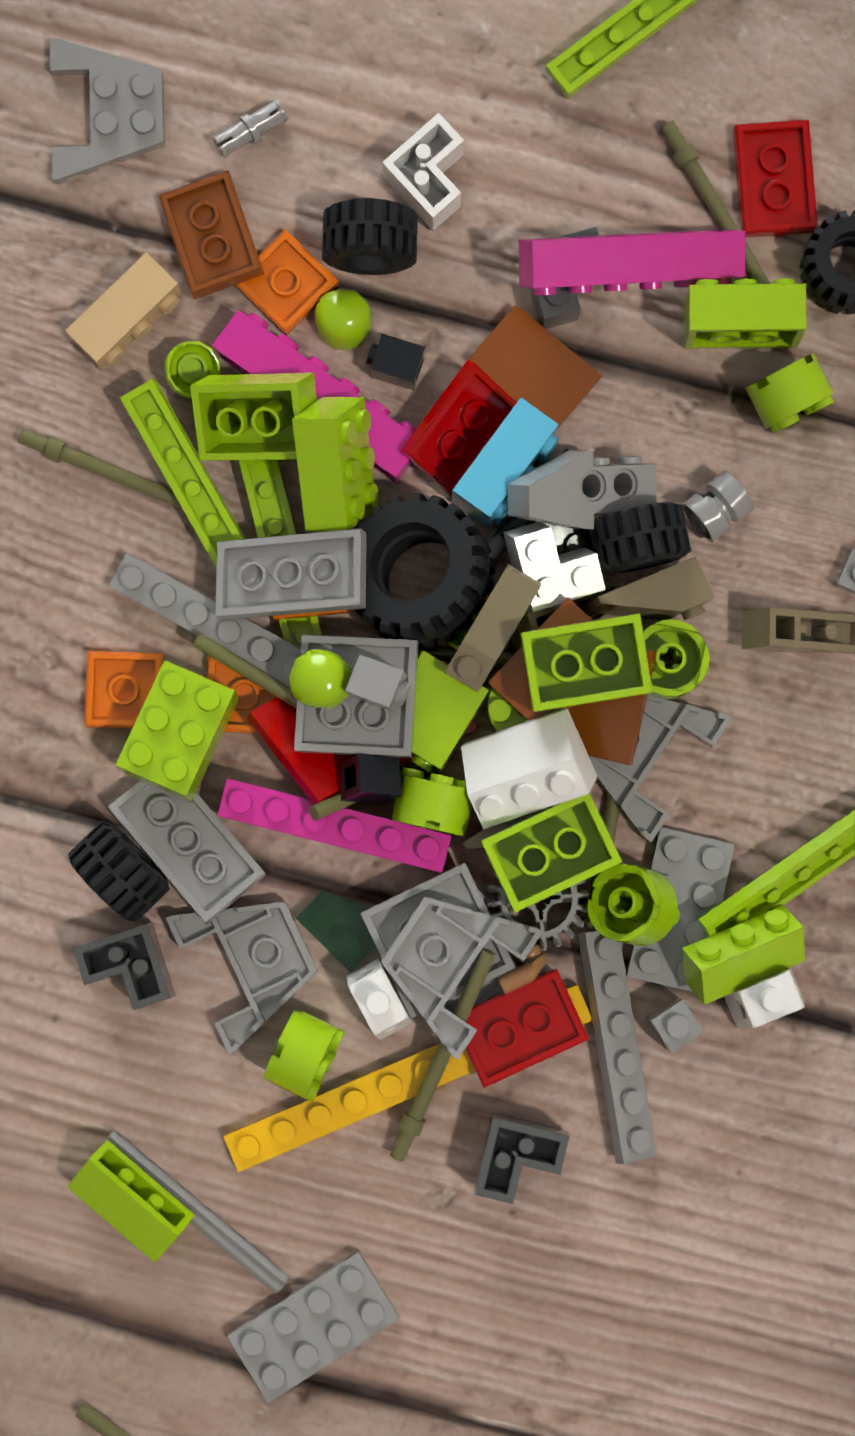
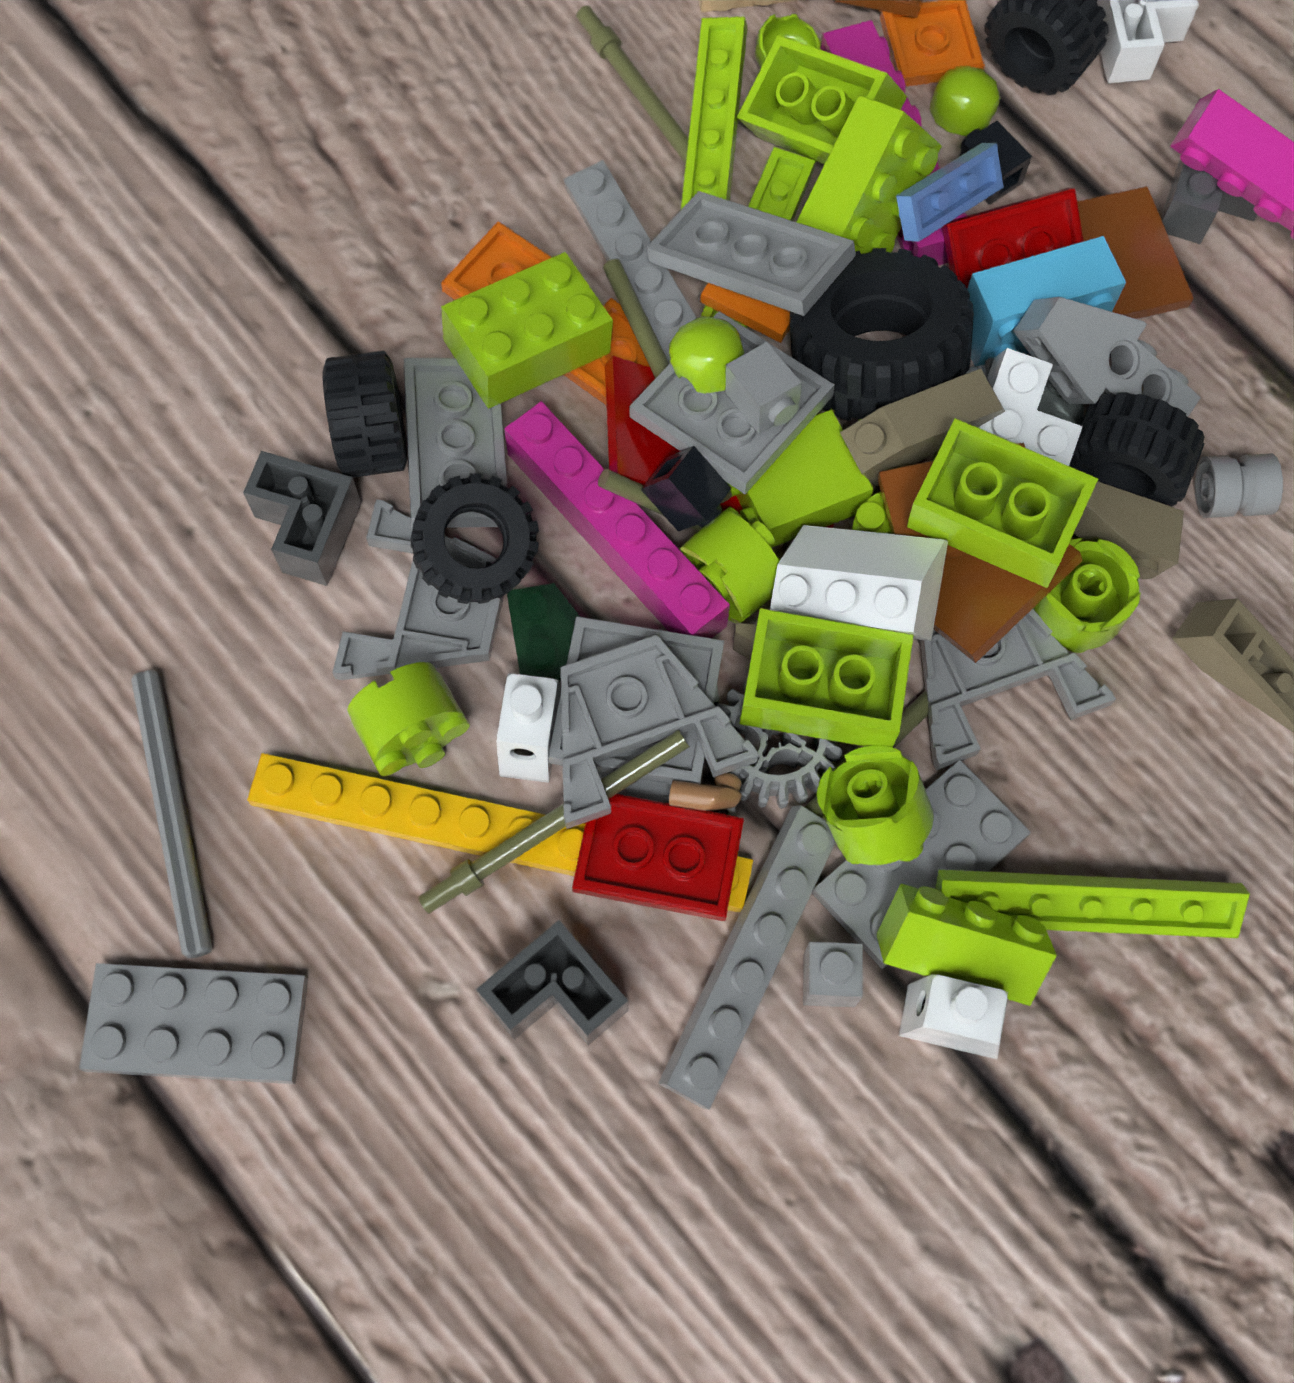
camera: 30 degrees right, 15 degrees down
lime brick [67,1140,195,1263] -> none
none -> black tyre [410,473,539,604]
none -> medium blue plate [896,143,1003,242]

